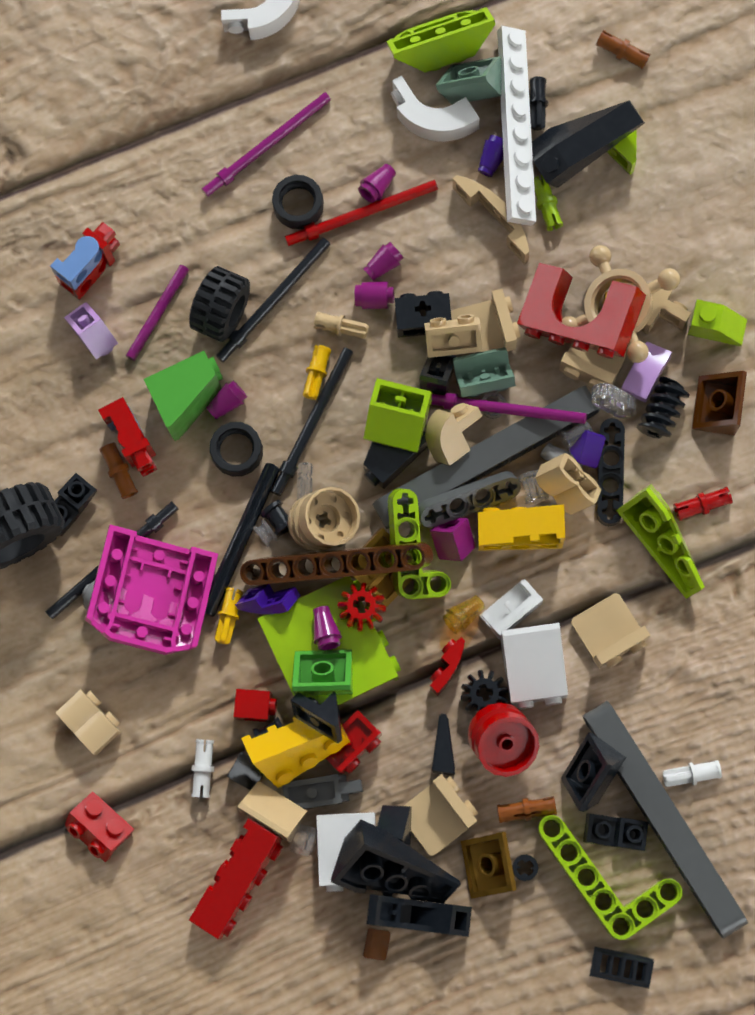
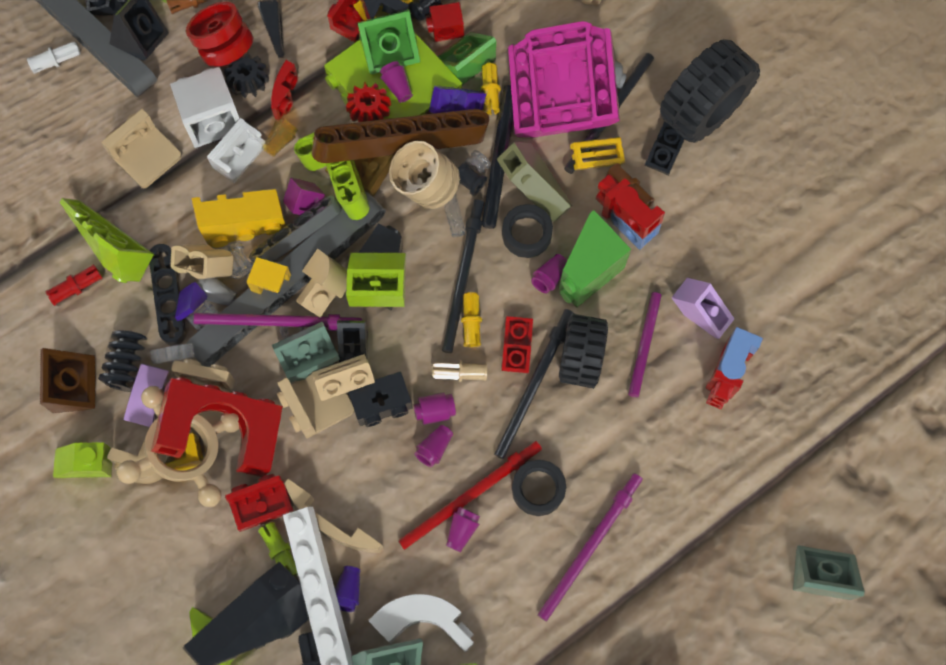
camera: 155 degrees right, 5 degrees down
none -> red bracket [225,474,294,532]
none -> yellow panel [247,257,291,294]
none -> bright green slope [437,32,496,85]
none -> olive slope [497,142,573,222]
none -> red slope [501,316,533,373]
none -> yellow tile [570,137,625,170]
none -> sand green slope [793,545,865,600]

